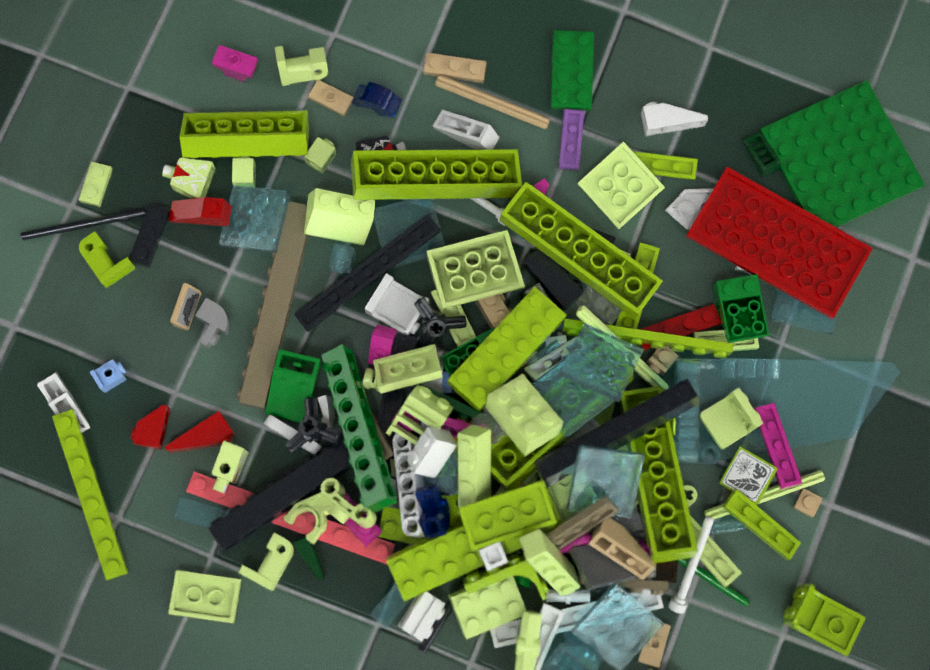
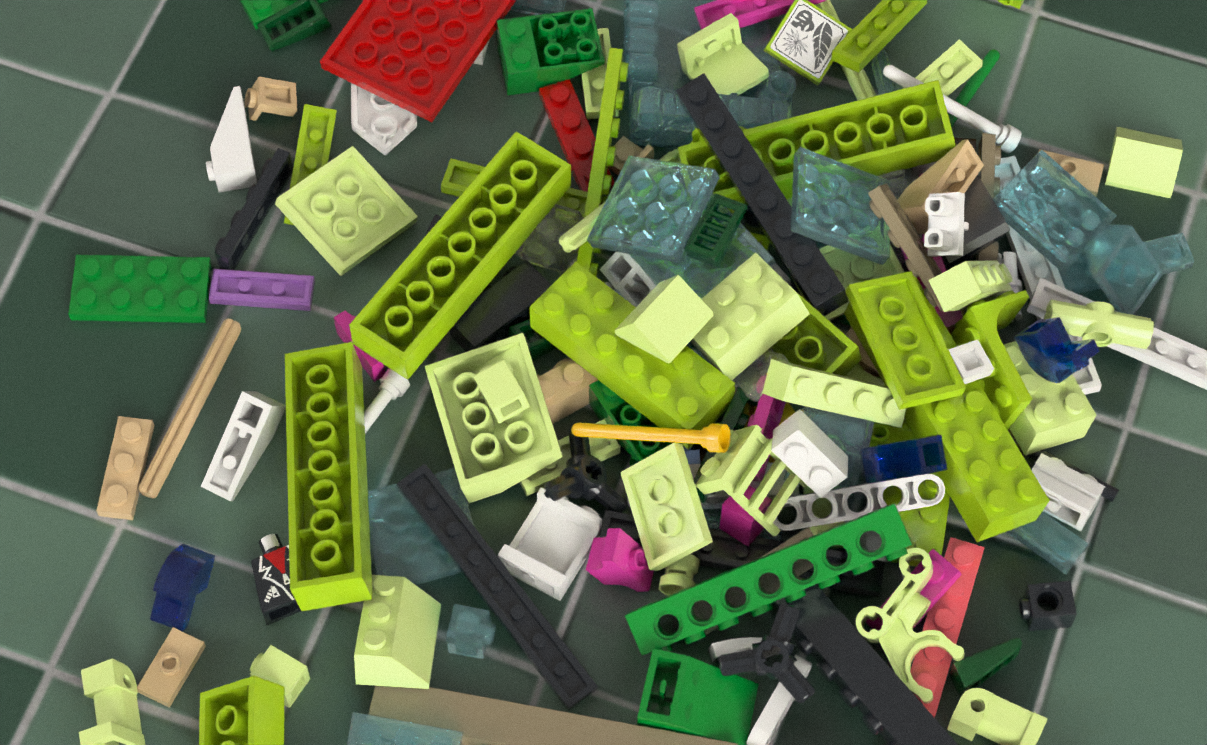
camera: 85 degrees left, 15 degrees down
none -> black plate [215,148,293,270]
none -> tan bracket [244,77,297,121]
none -> yellowish green brick [473,360,530,423]
none -> yellow piece [571,423,731,453]
none -> yellowish green slope [614,275,714,364]
none -> dark green slope [685,193,747,268]
none -> white hips [924,192,969,257]
none -> clear blue brick [1014,317,1100,383]
none -> black brick [1019,581,1077,631]

